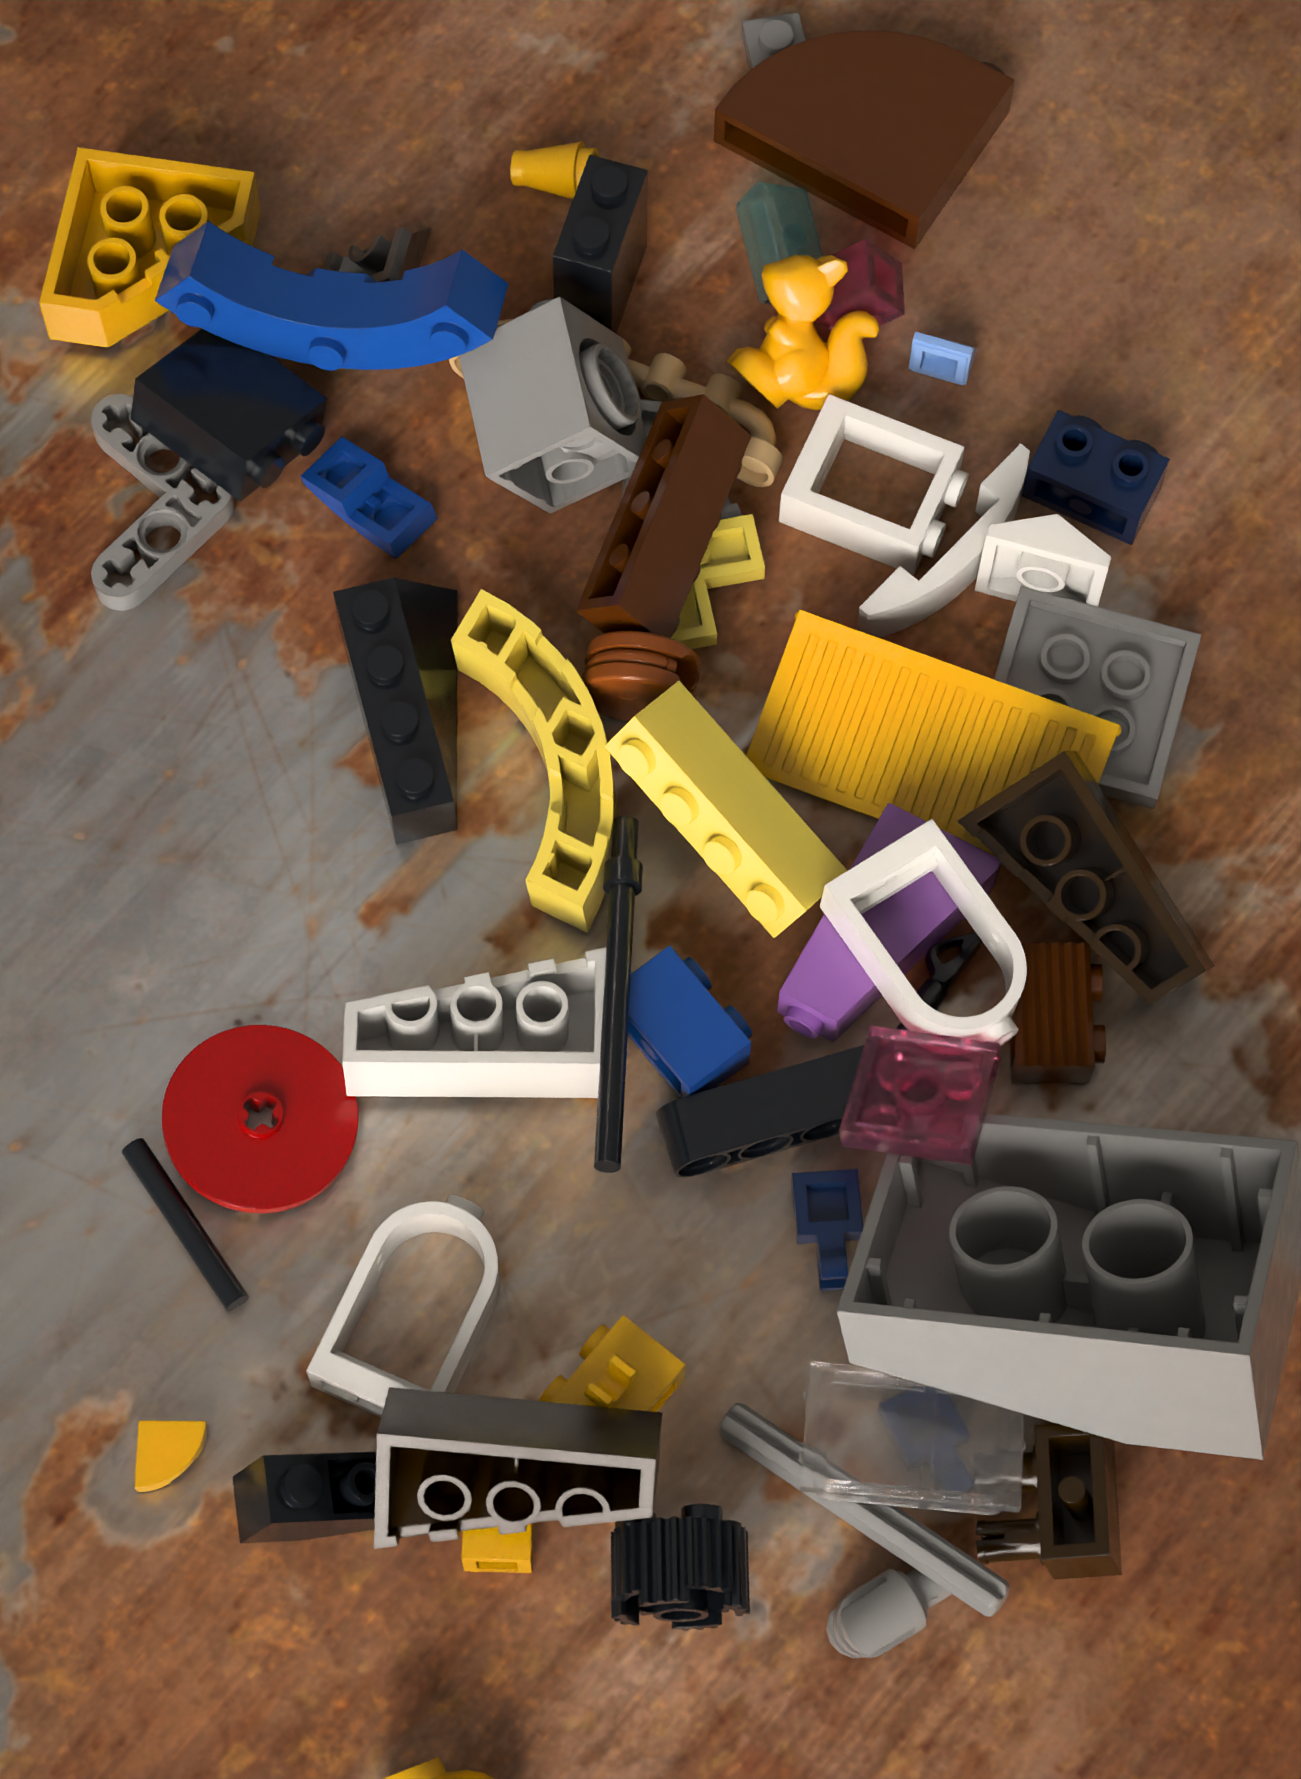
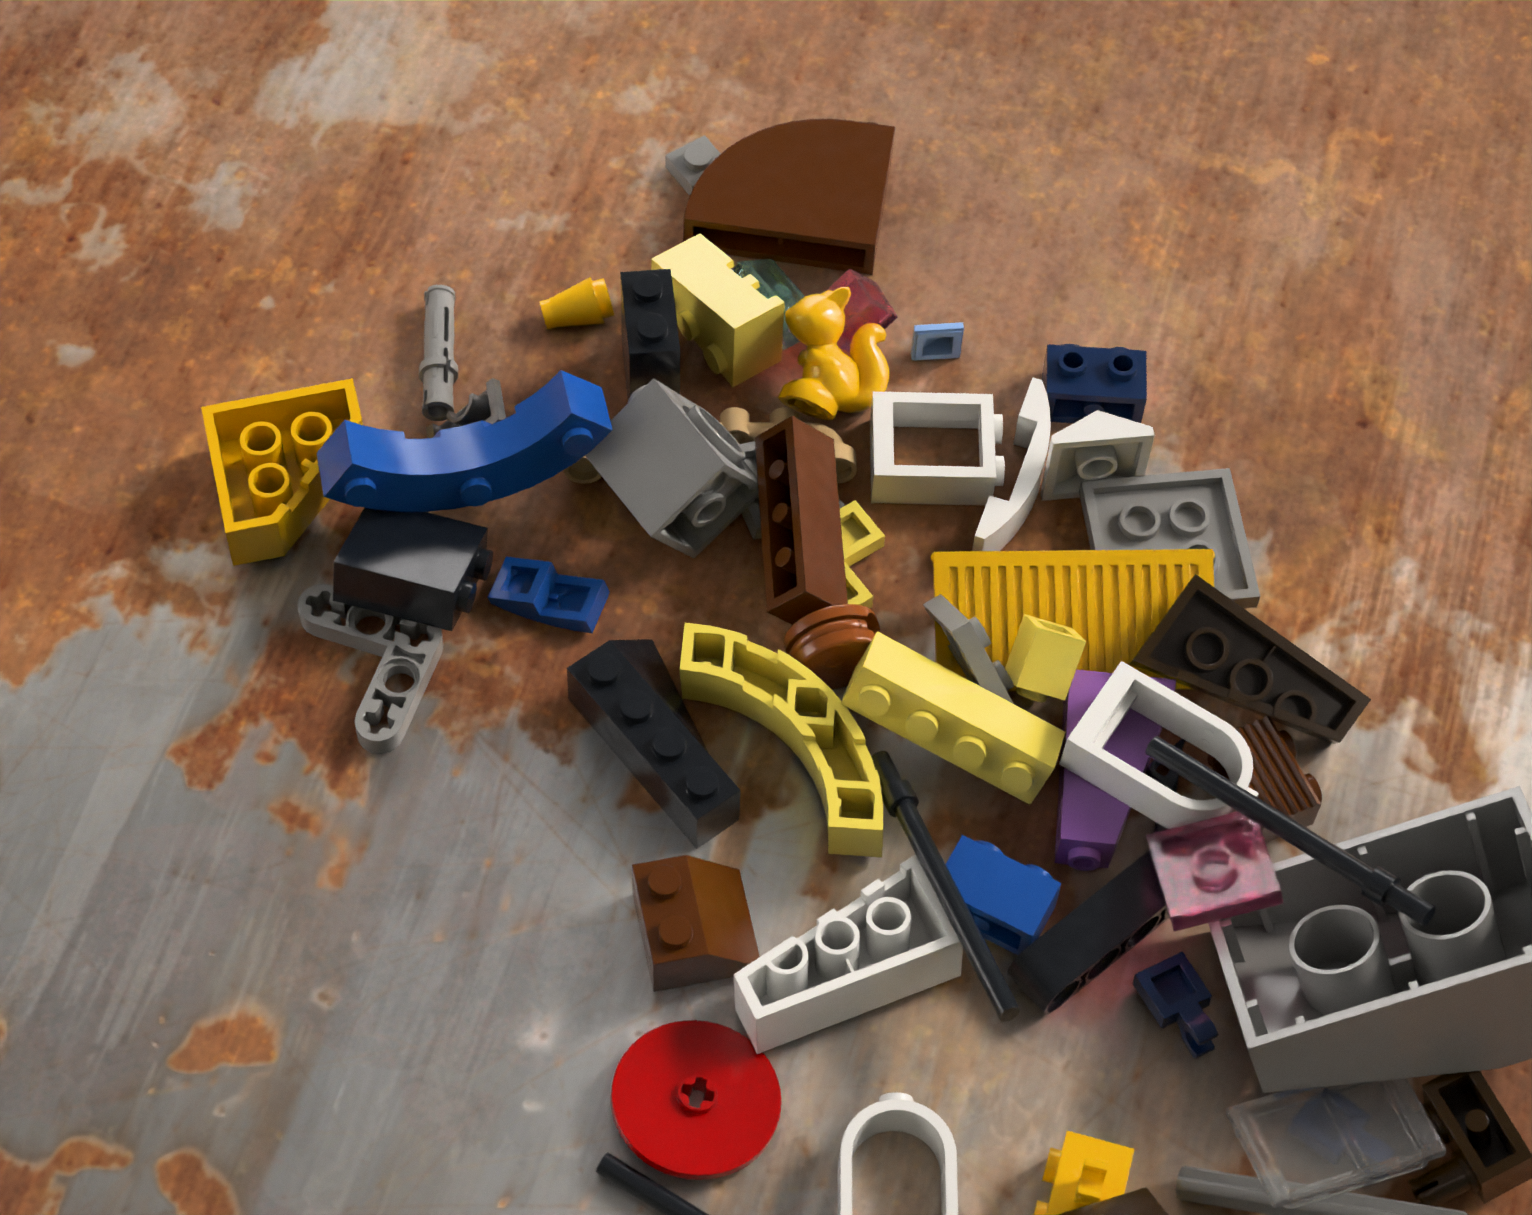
camera: 25 degrees left, 10 degrees down
none -> light grey pin [419,285,458,421]
none -> reddish brown slope [632,855,760,992]
none -> light yellow wedge [651,234,785,387]
none -> light grey wing [923,594,1014,704]
none -> light yellow brick [1005,614,1086,703]
none -> black bar [1145,736,1436,926]

